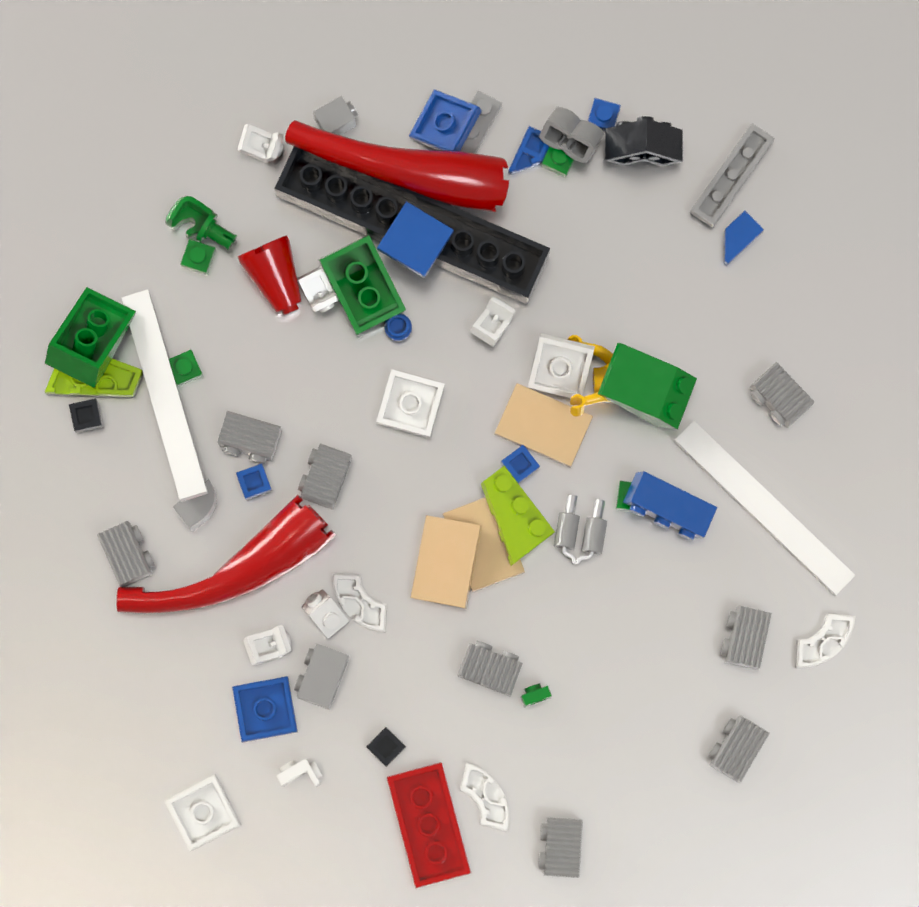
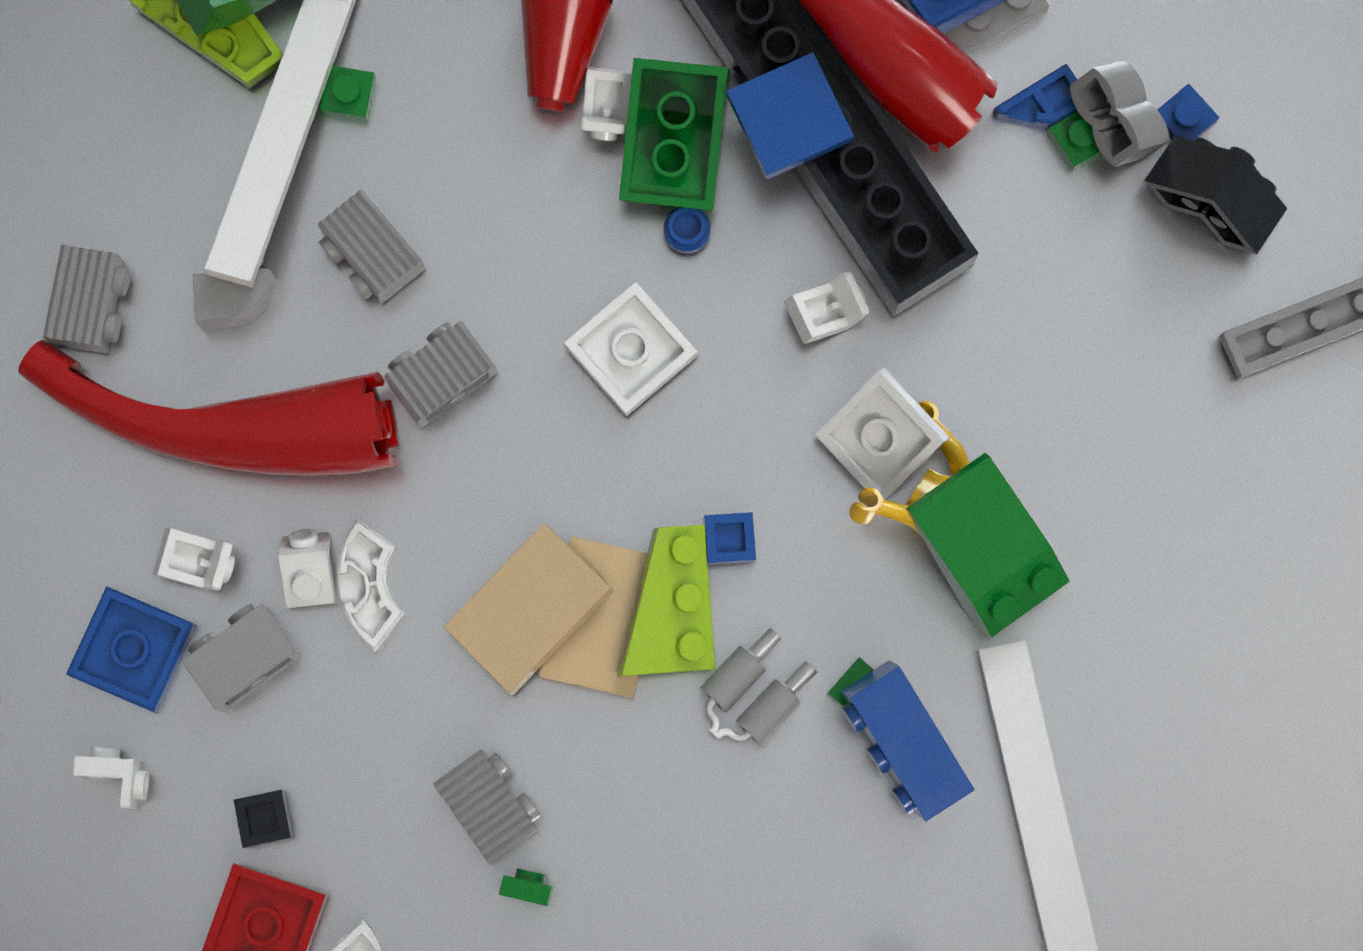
camera: 35 degrees right, 0 degrees up
black plate [69,398,103,433] -> none
blue plate [236,463,272,500] -> none
tan tile [494,383,593,468] -> none
blue tile [724,211,764,265] -> none
light grey brick [750,362,814,428] -> none

